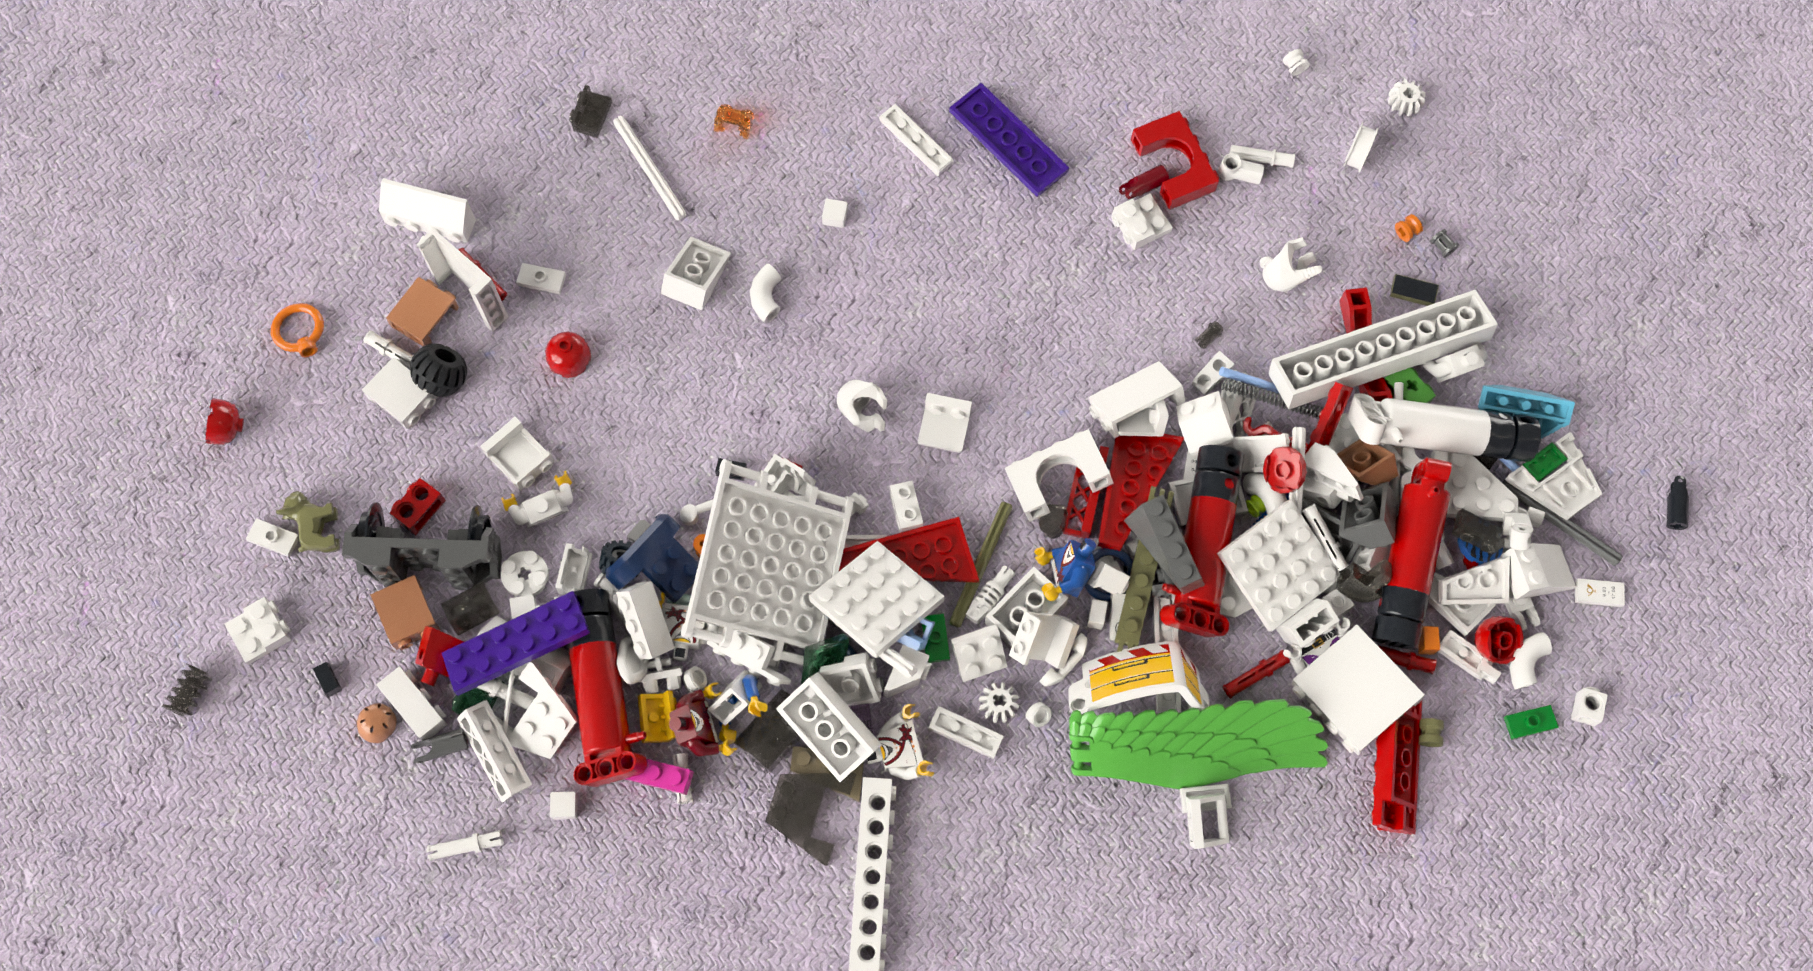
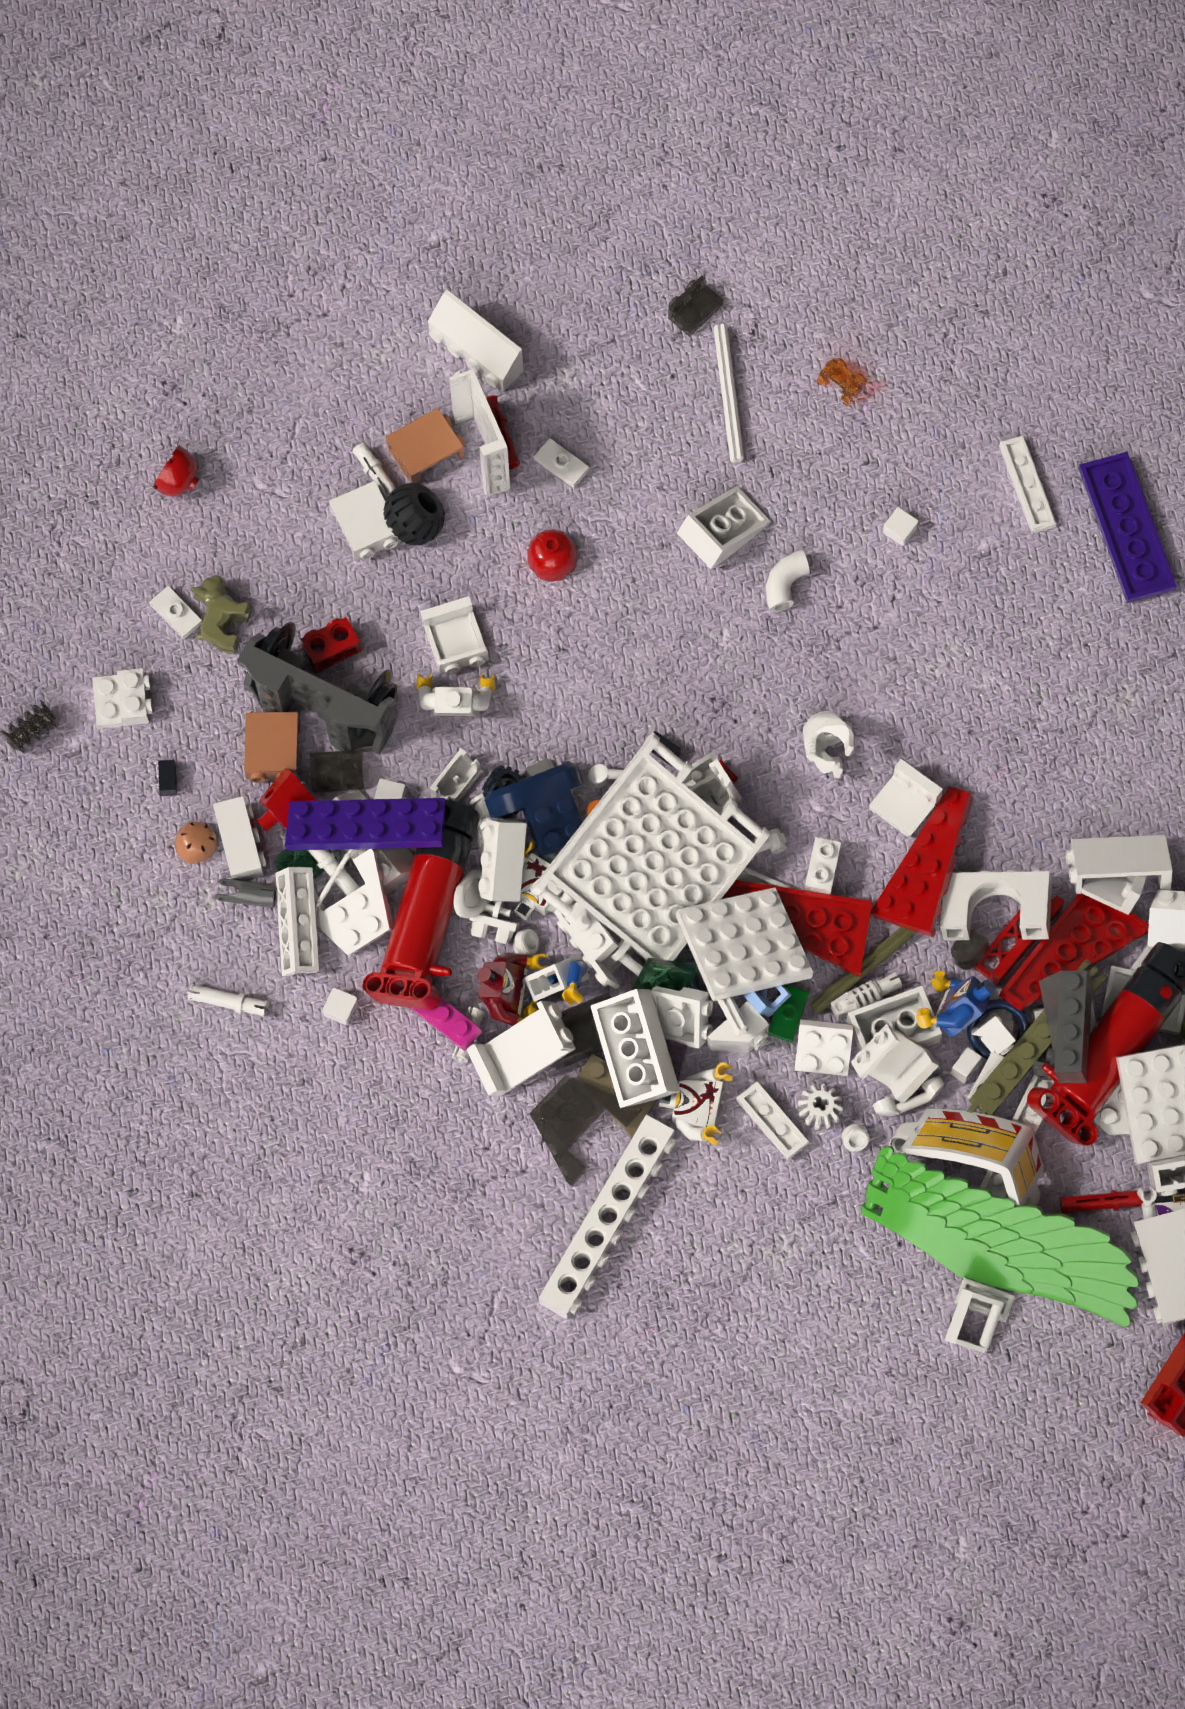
camera: 30 degrees right, 0 degrees up
orange piece [271,303,324,358] -> none
white plate [501,551,549,596] -> none
yellow bracket [637,690,677,743] -> none
none -> white panel [467,1001,576,1096]
none -> red wing [870,786,973,938]

